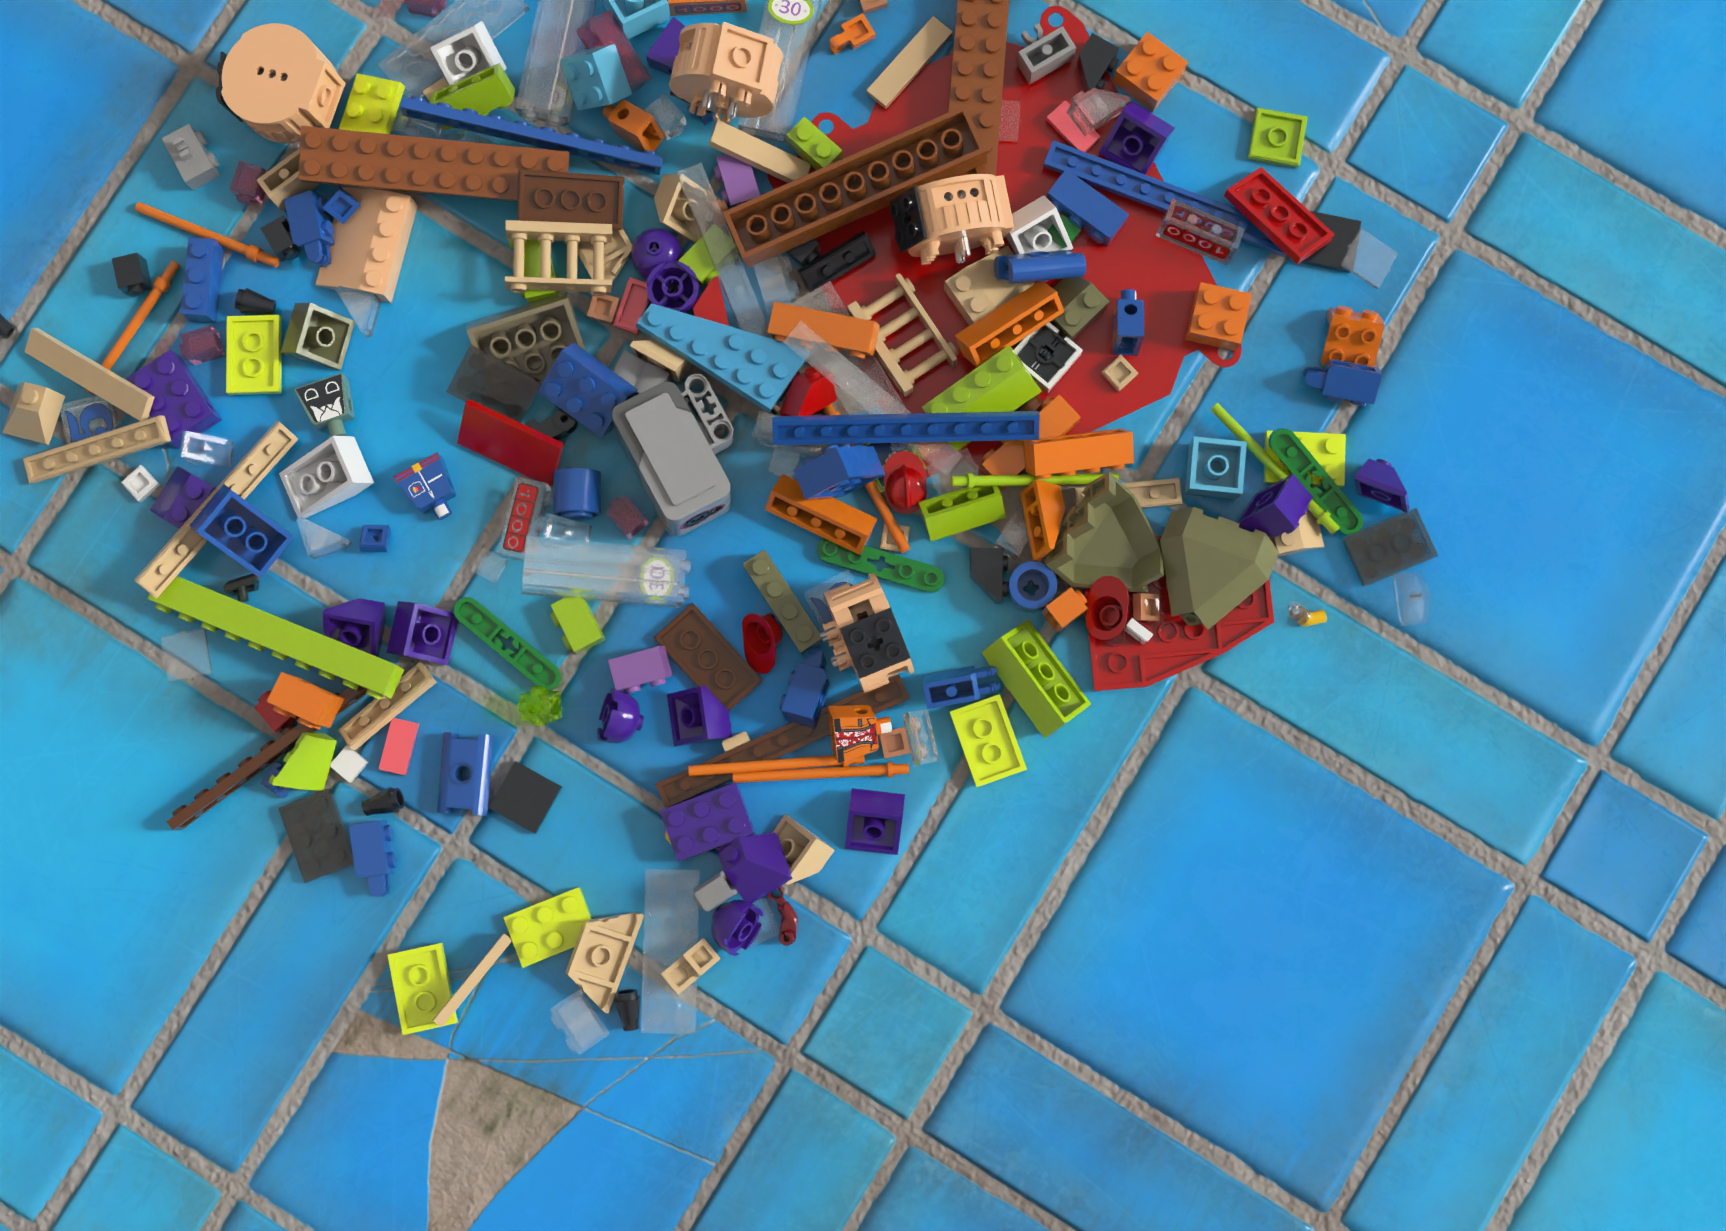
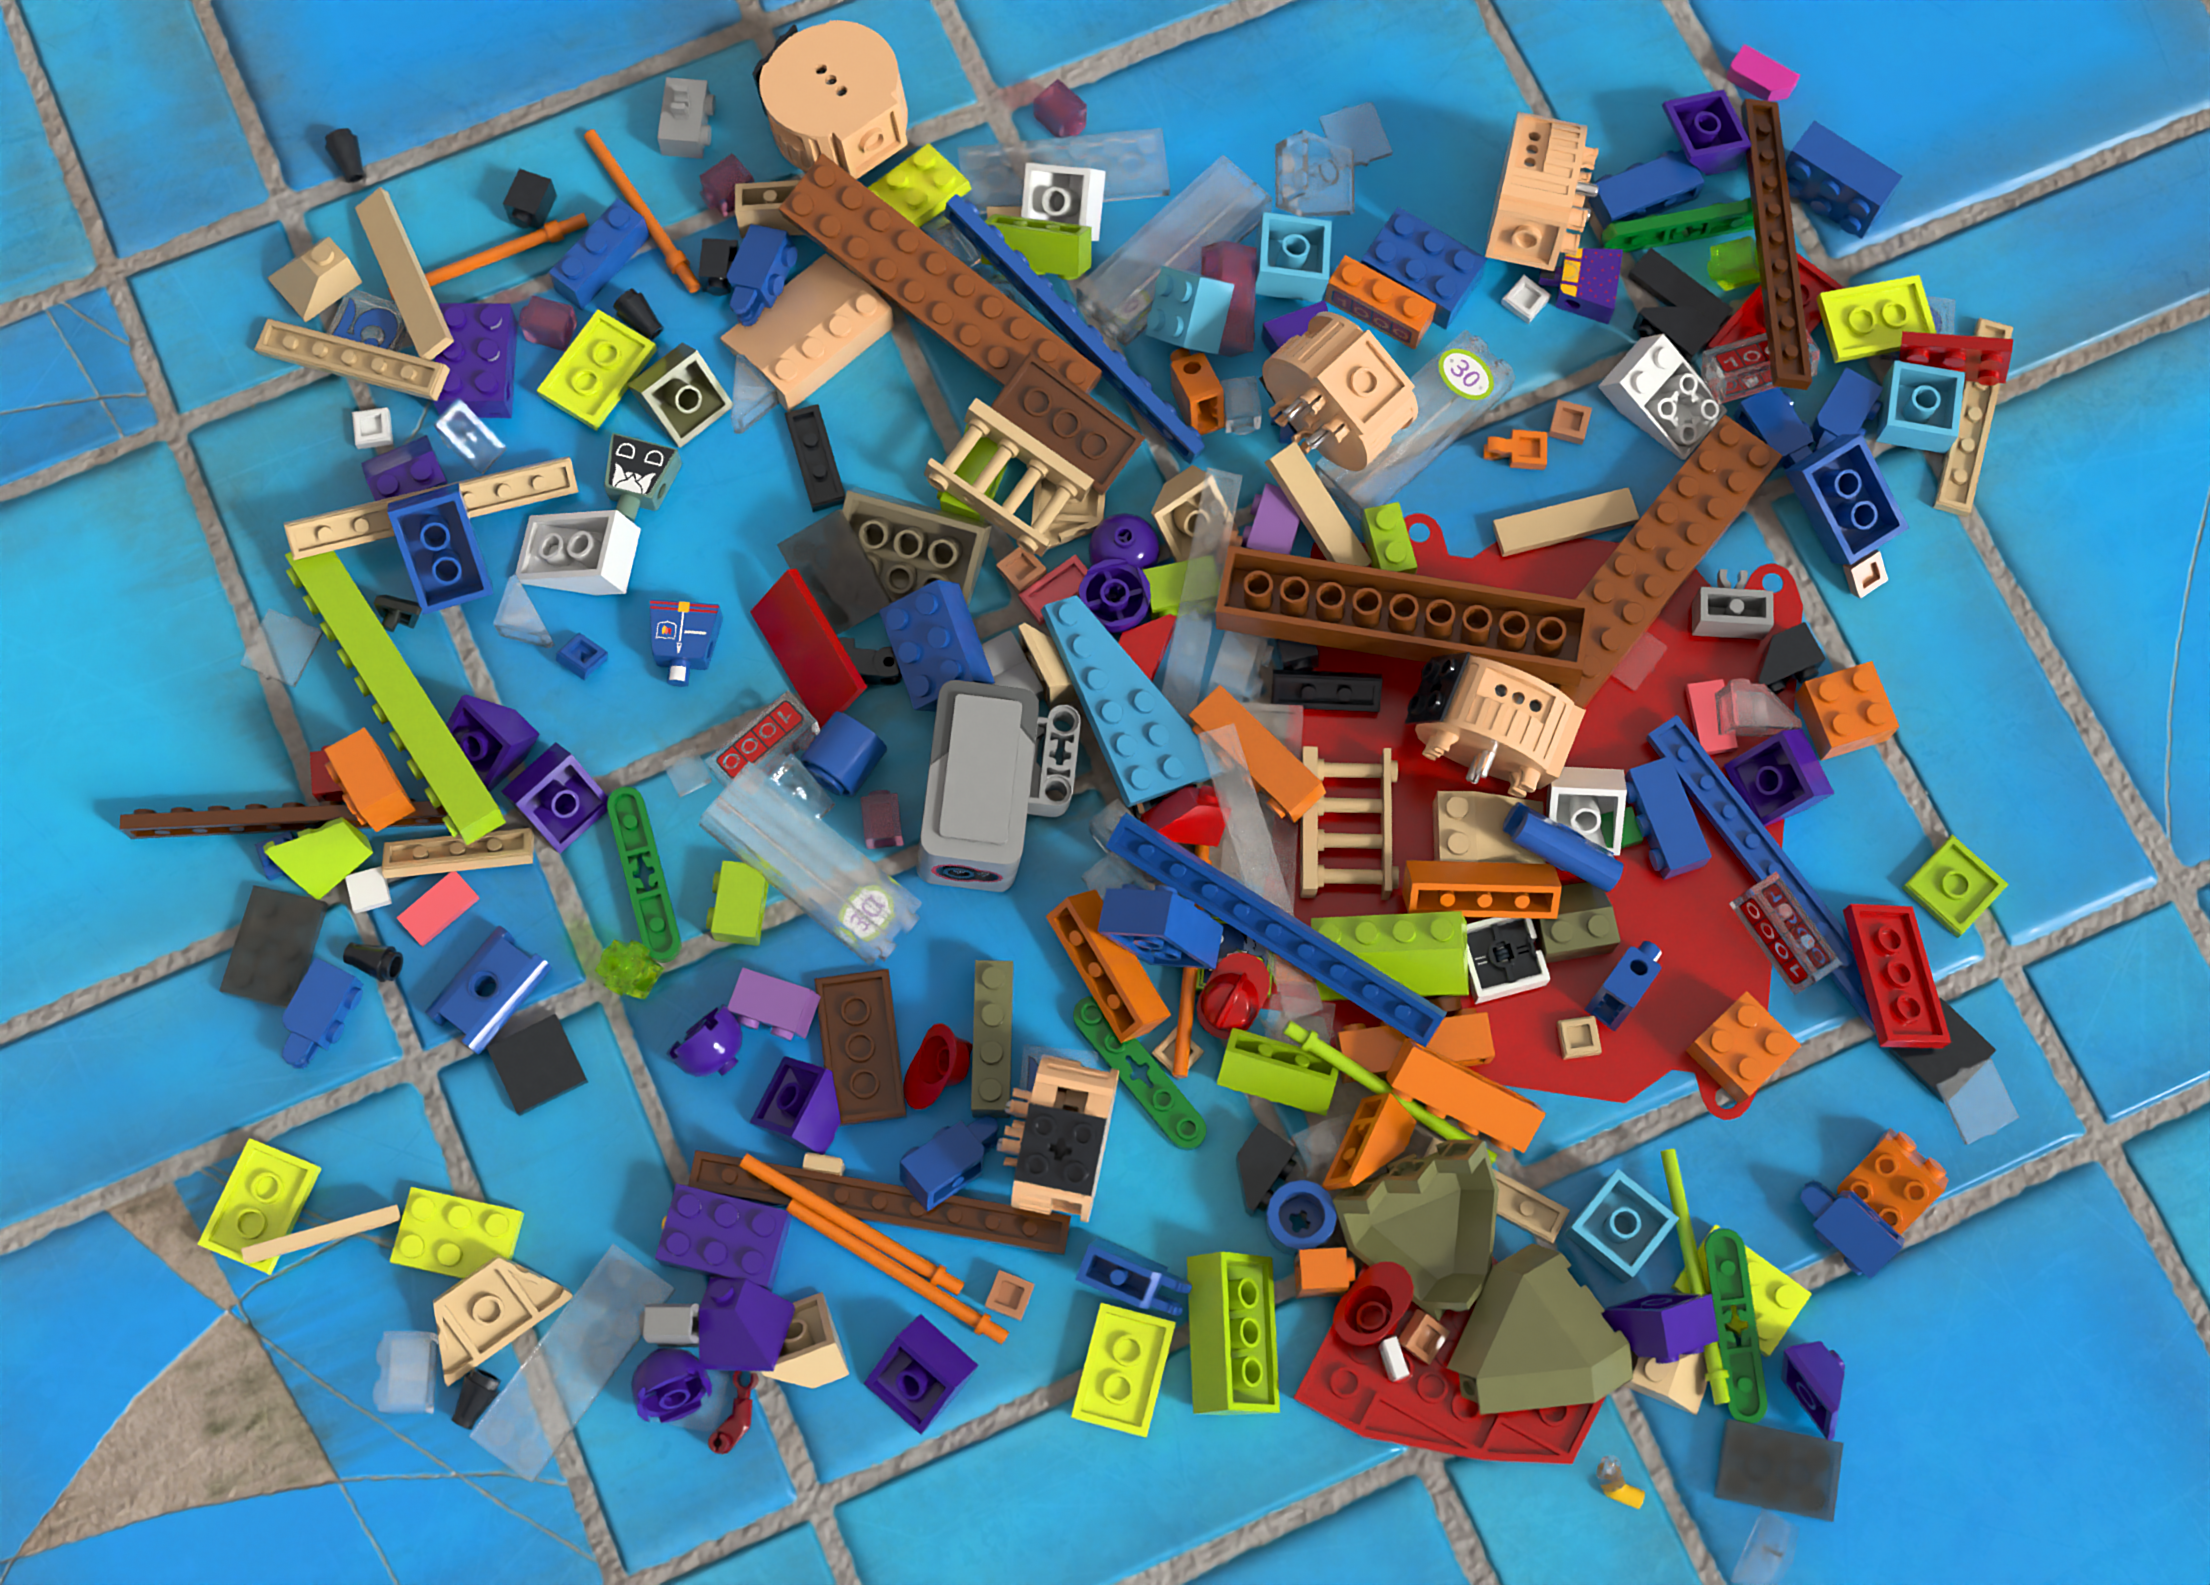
camera: 30 degrees right, 10 degrees down
blue tile [322,186,360,224] -> none
tan slope [660,938,721,996] -> none
torso [827,705,892,763] -> none
clear plate [902,709,940,766] -> none
none -> black tile [784,404,846,512]

